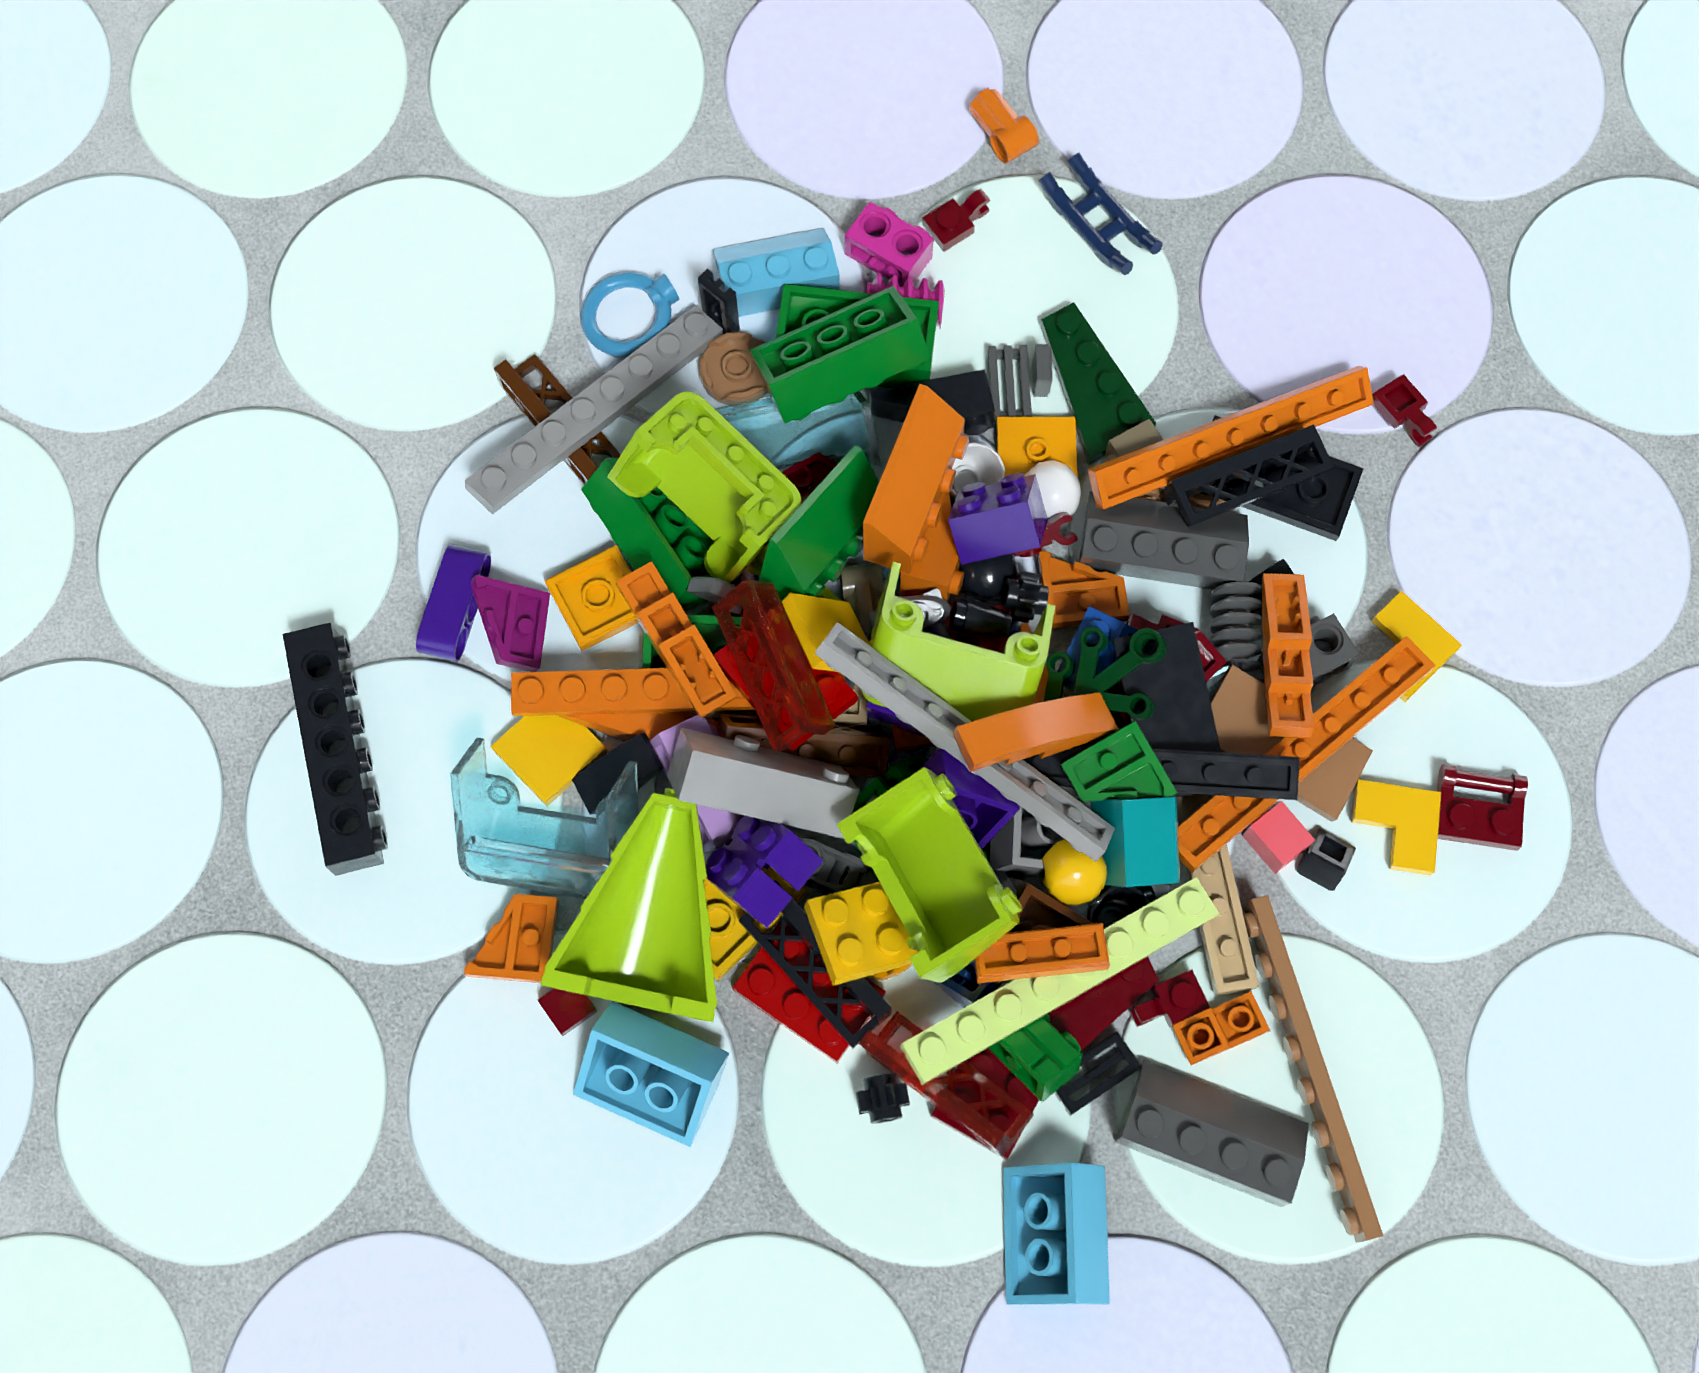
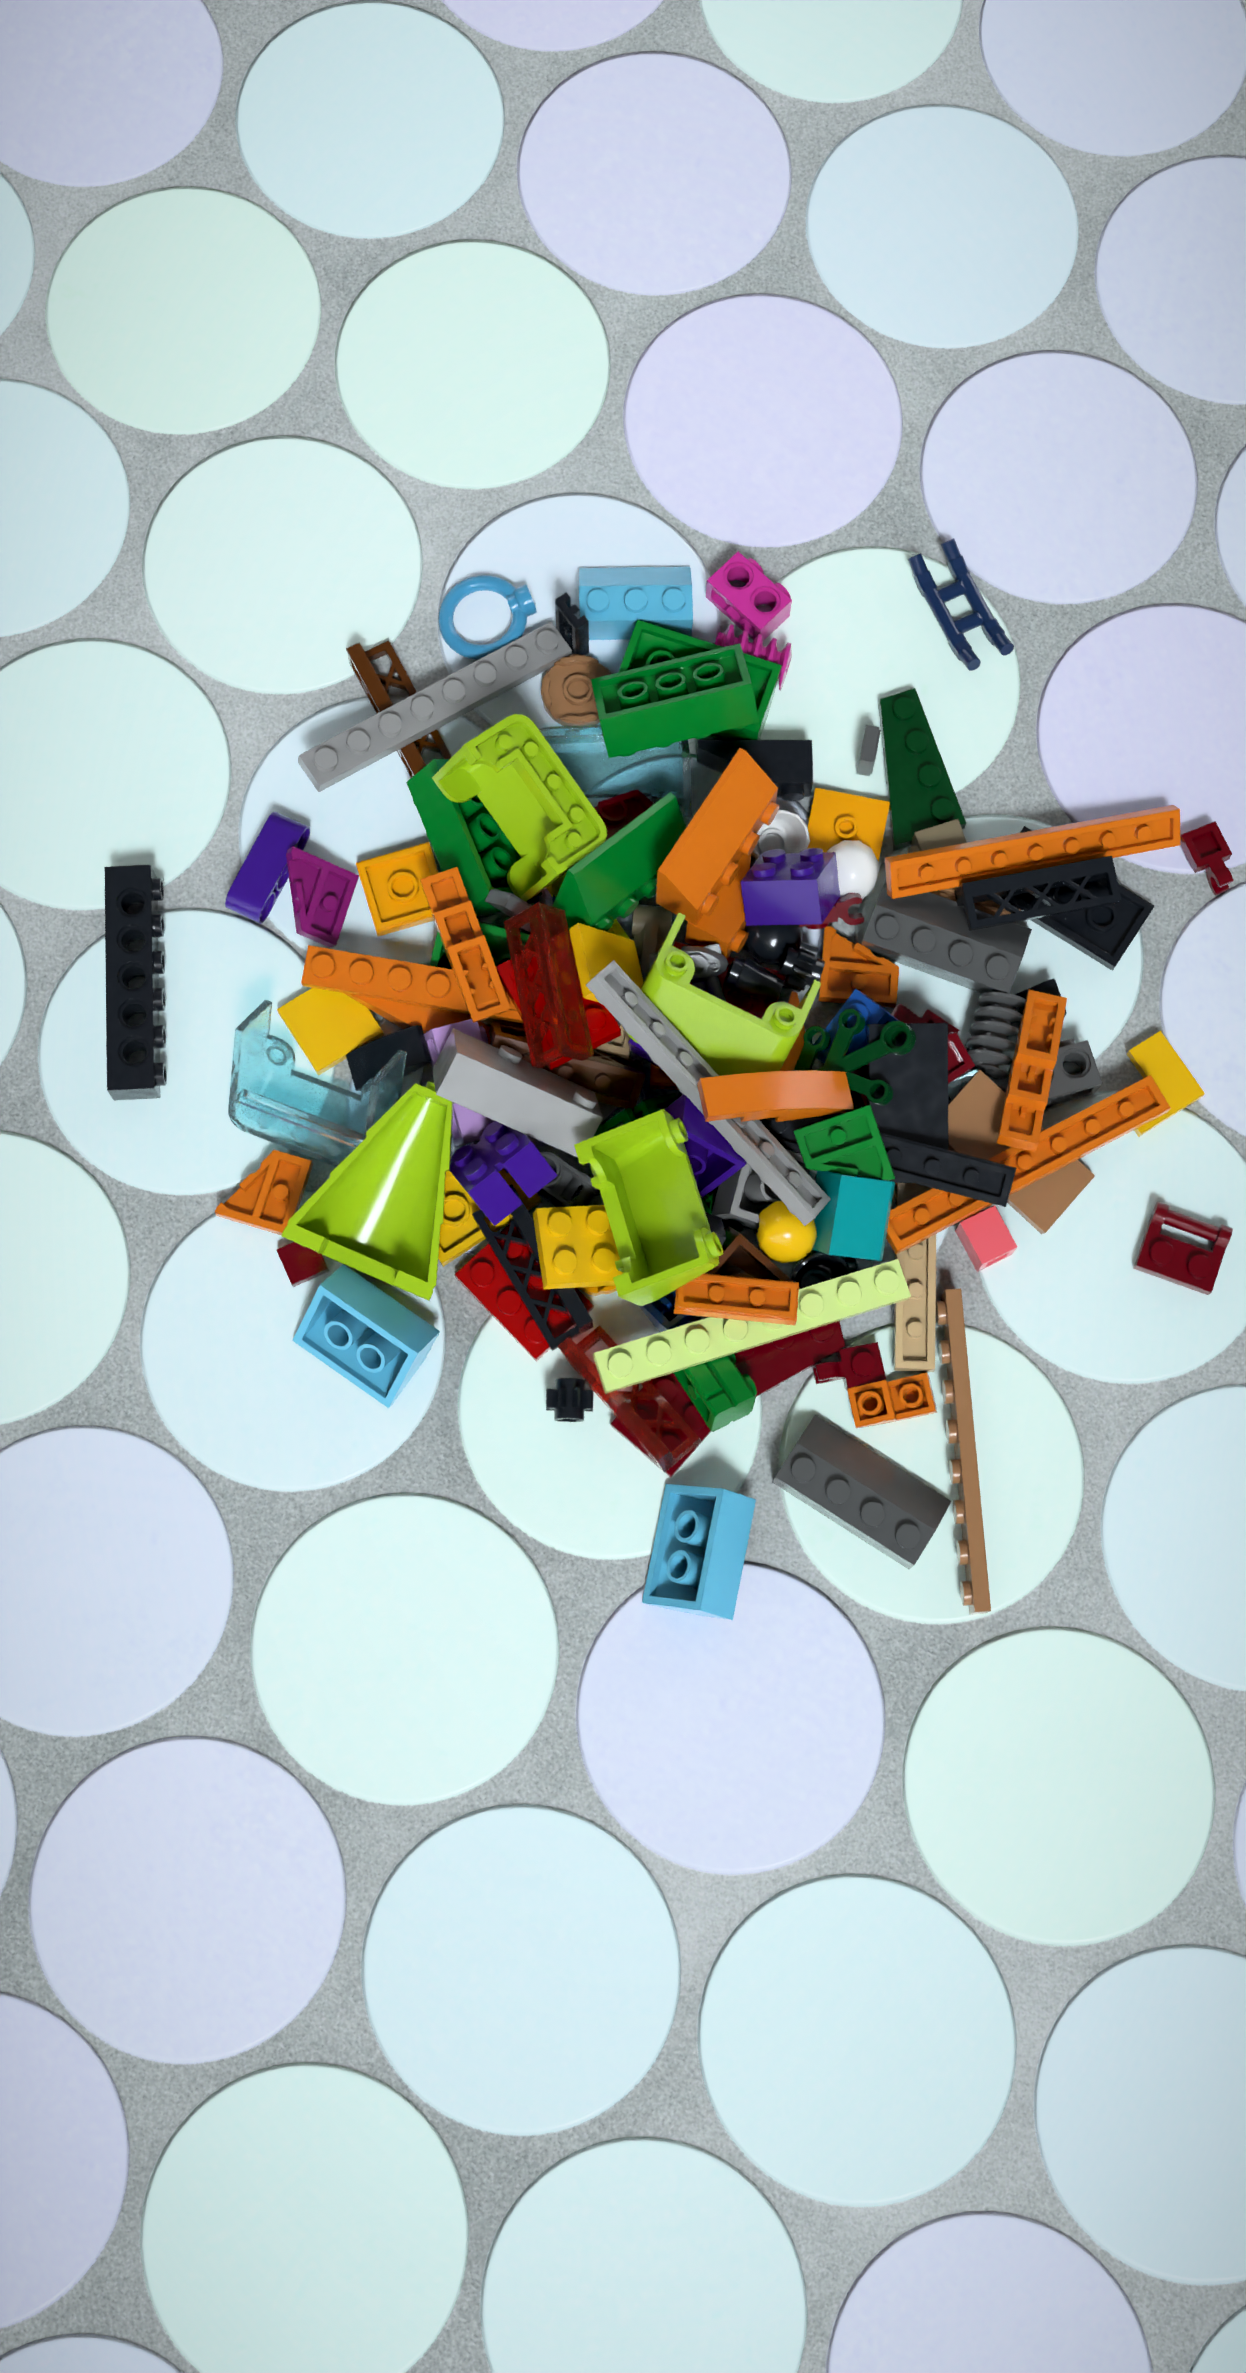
camera: 10 degrees right, 5 degrees up
dark red plate [922,188,990,252] -> none
orange piece [969,87,1039,164] -> none
dark grey tile [988,345,1032,422] -> none
black tile [1055,1031,1142,1116] -> none
black slope [1297,828,1356,891] -> none
yellow tile [1351,779,1441,876] -> none

